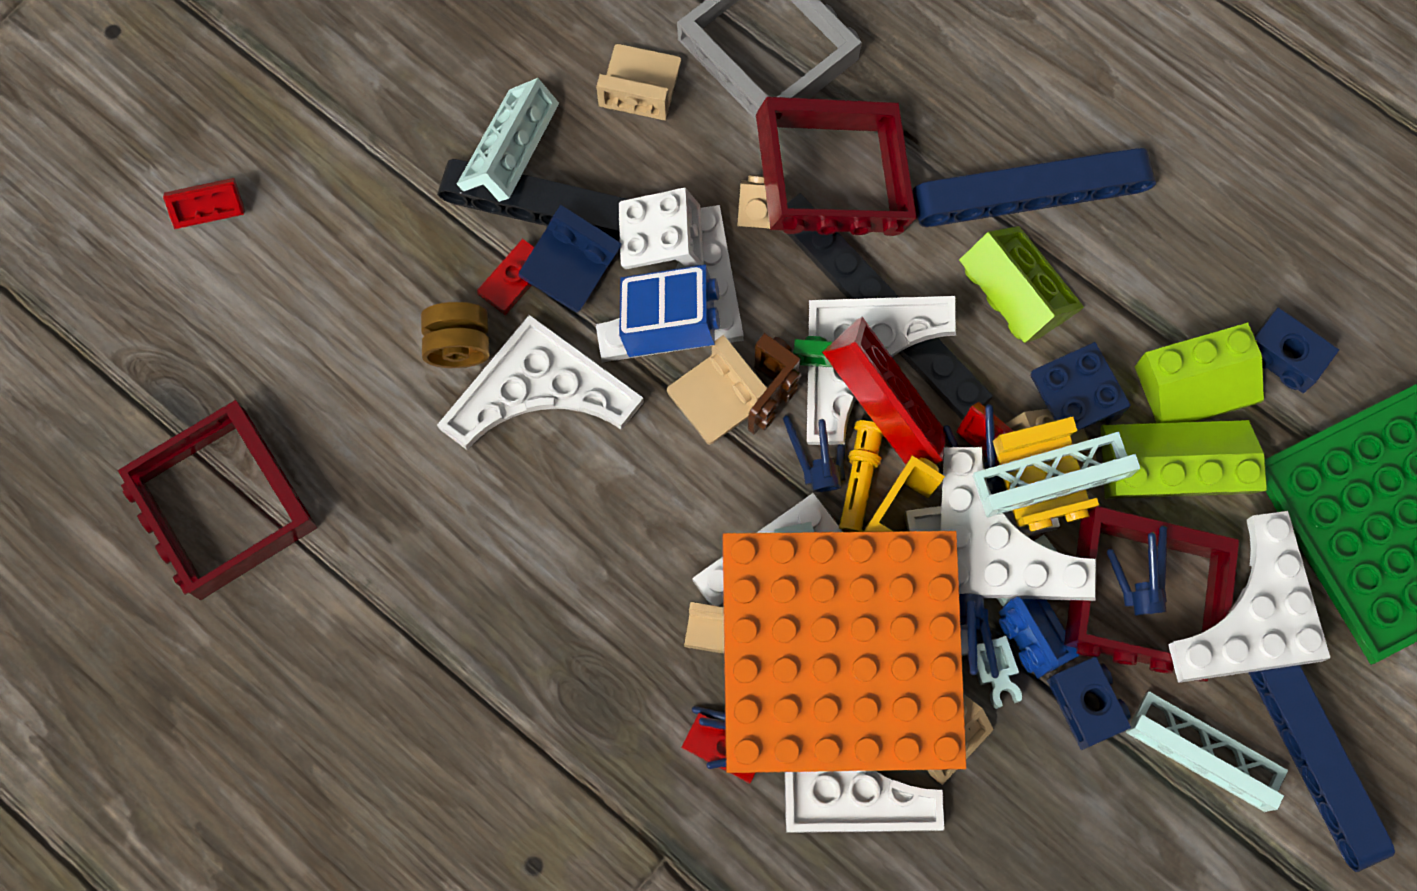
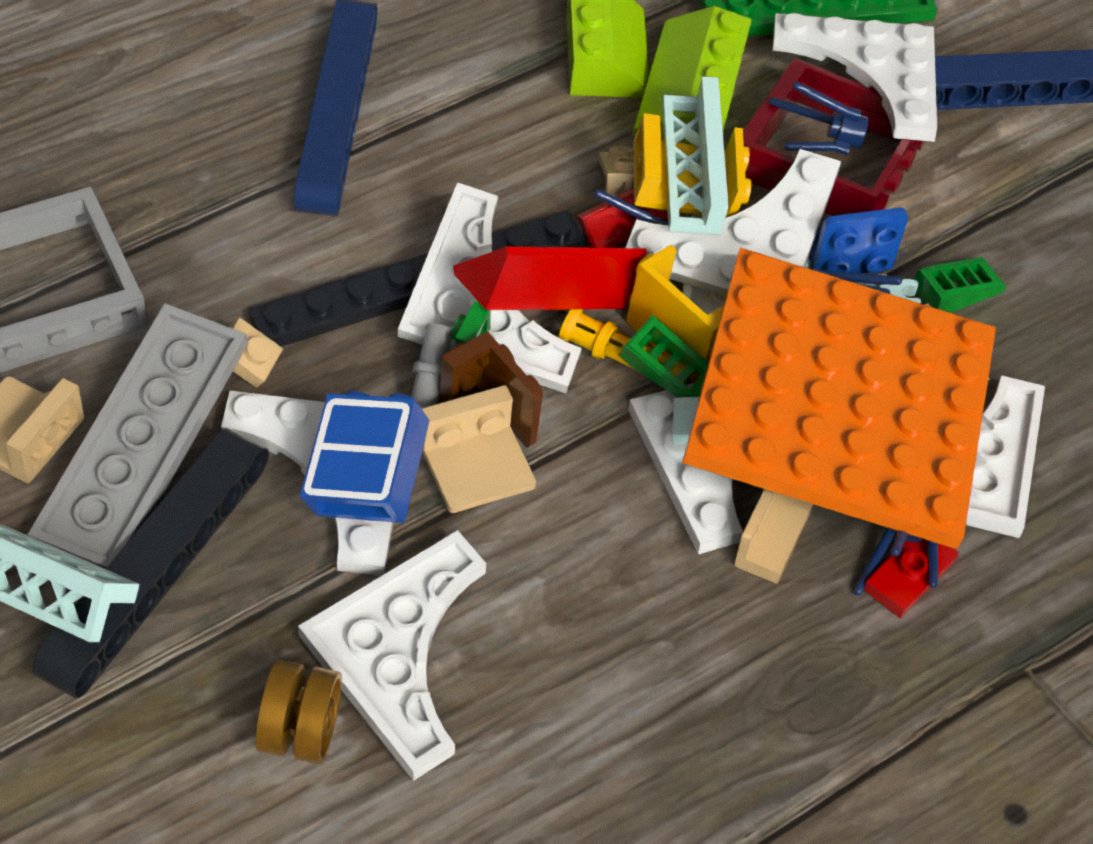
camera: 80 degrees left, 20 degrees down
red plate [477,238,534,316] -> none
dark blue bracket [518,205,622,313] -> none
white bracket [619,188,704,269] -> none
dark red window [756,97,916,236] -> none
dark blue plant [783,415,847,492] -> none
lime slope [959,226,1084,343] -> none
dark blue bracket [1030,342,1131,431] -> none
dark blue brick [1047,656,1131,750] -> none
light aqua fence [1126,691,1288,812] -> none
none -> light grey plate [27,303,249,569]
none -> light grey pin [411,323,453,409]
none -> green slope [618,315,708,398]
none -> green slope [914,257,1007,313]

